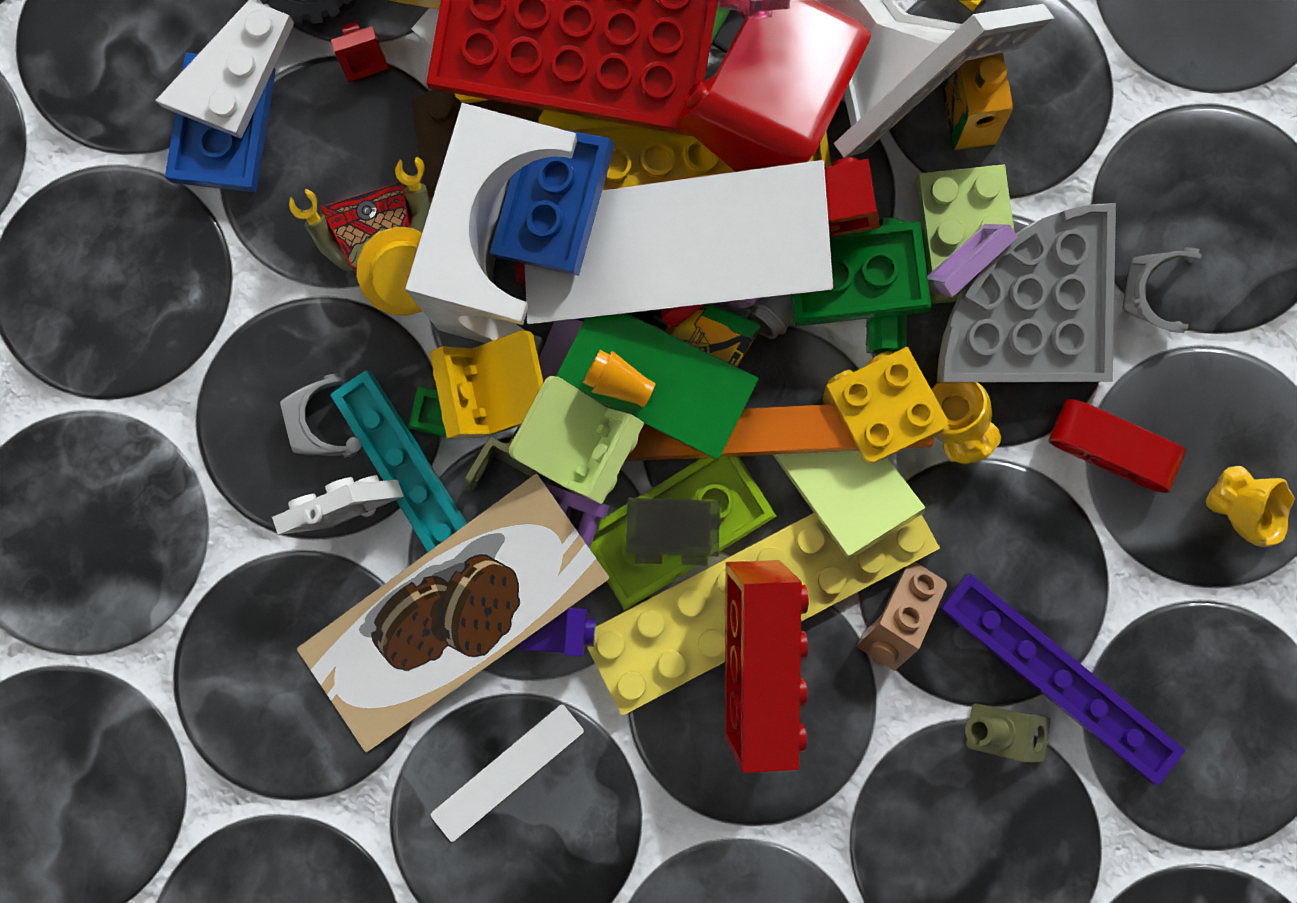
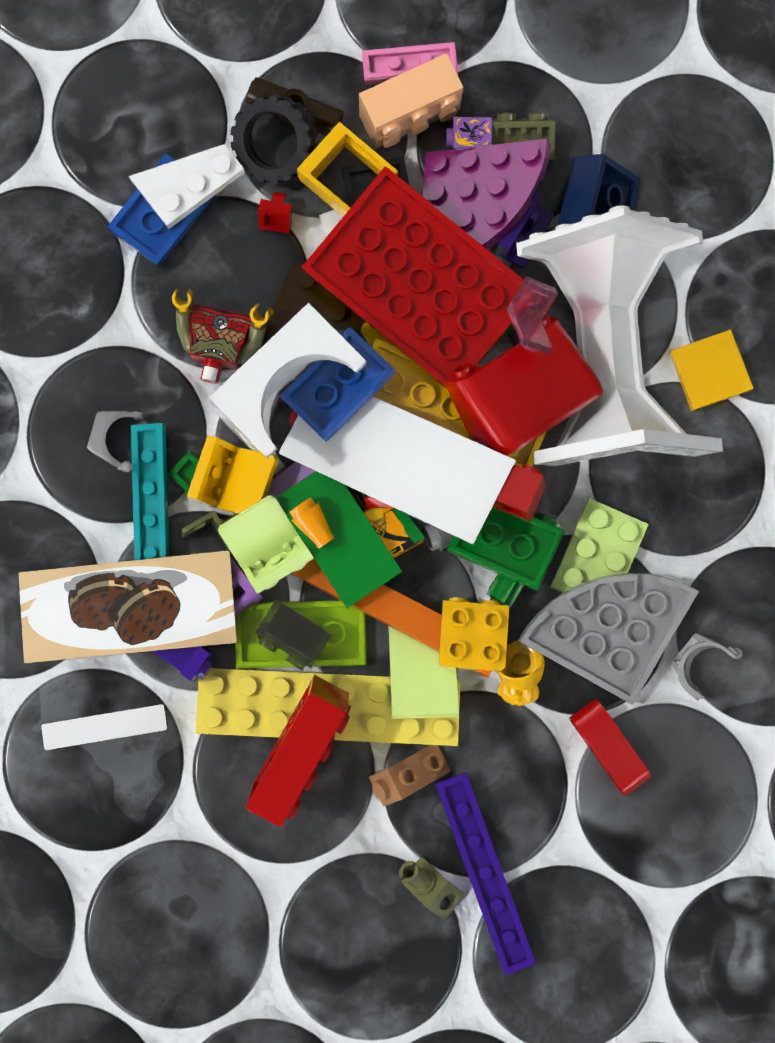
camera: 30 degrees right, 0 degrees up
white plate [272,475,404,535] -> none
yellow piece [356,227,422,316] -> none
lavender tile [927,224,1018,297] -> none
light orange torso [941,53,1013,150] -> none
yellow hair [1205,466,1295,547] -> none

